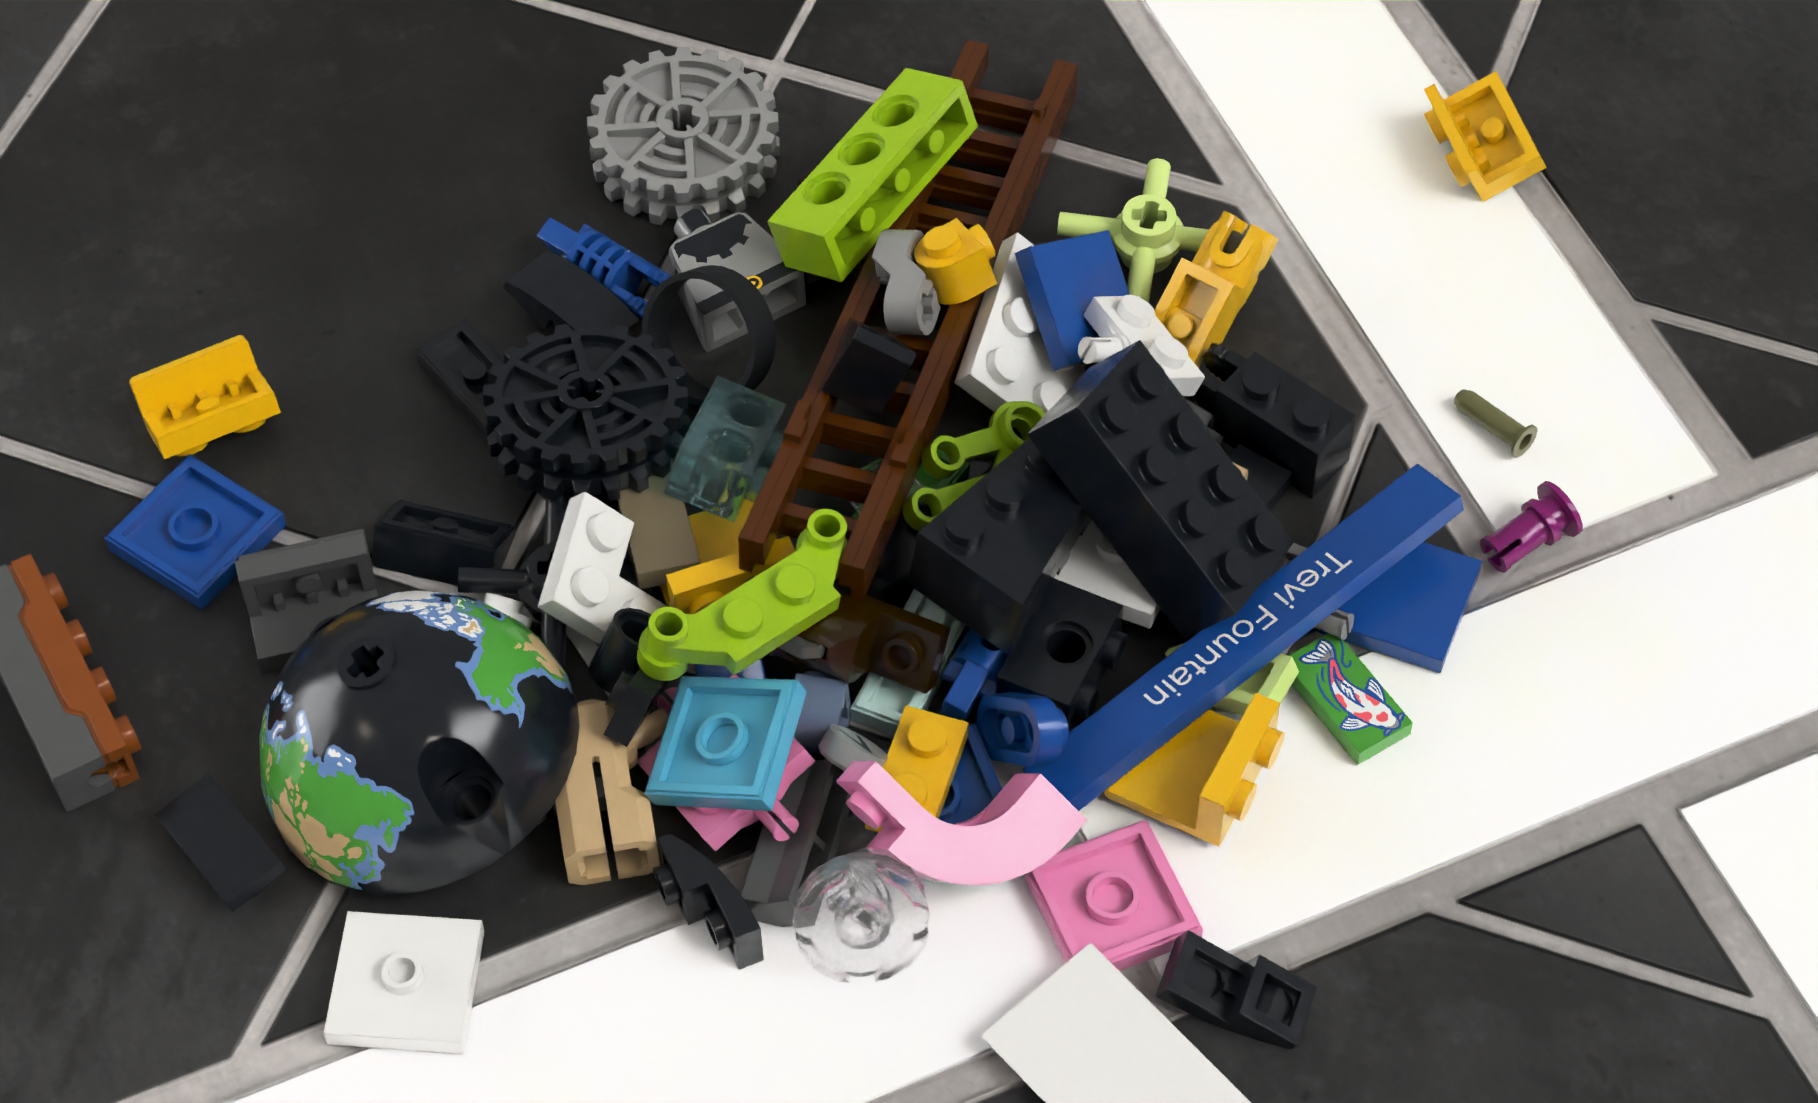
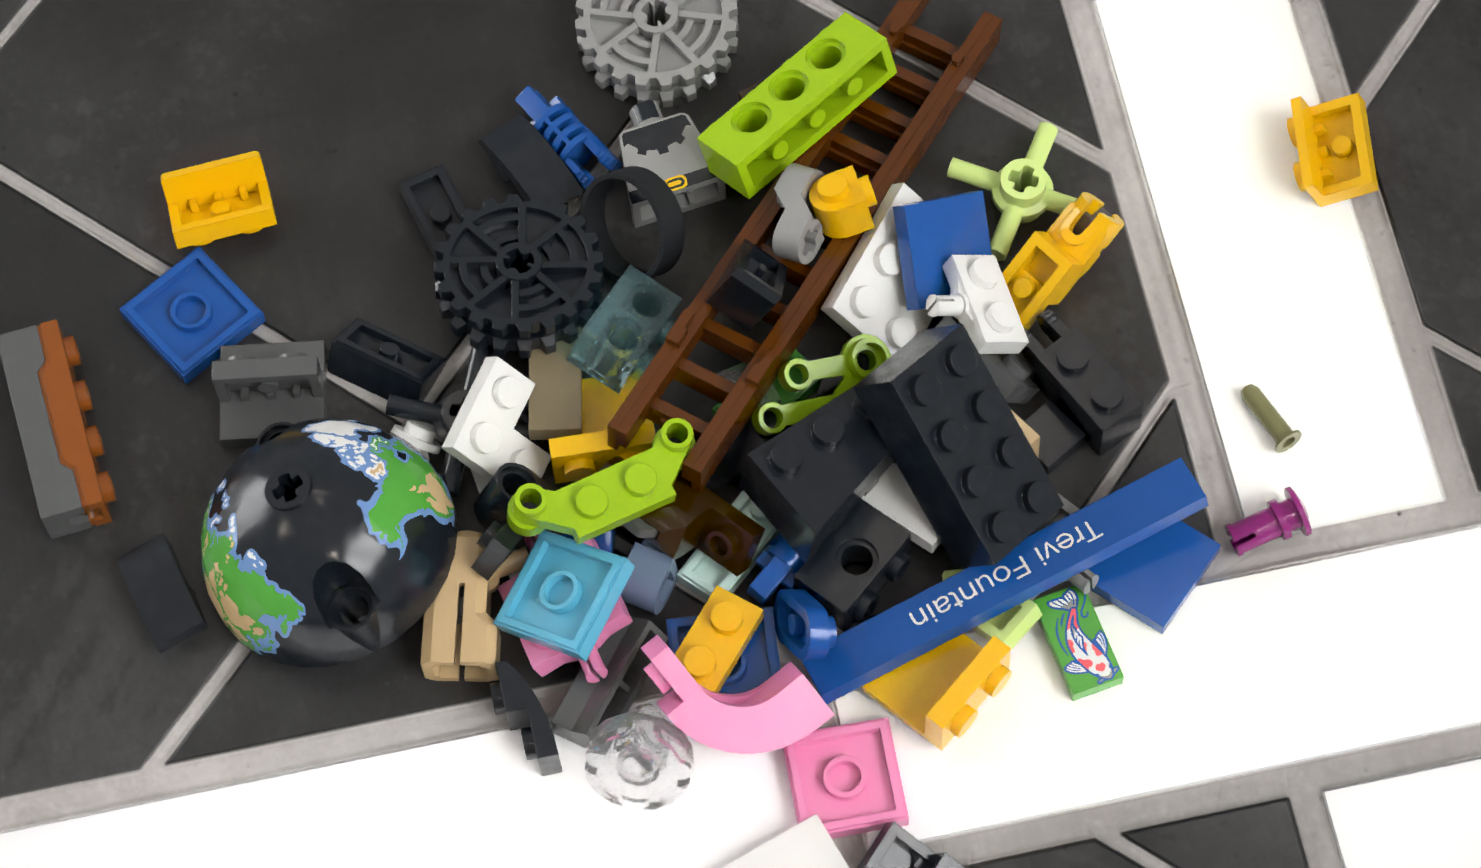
camera: 15 degrees right, 10 degrees up
white plate [323,911,485,1054] -> none
light grey tile [818,724,888,771] -> none

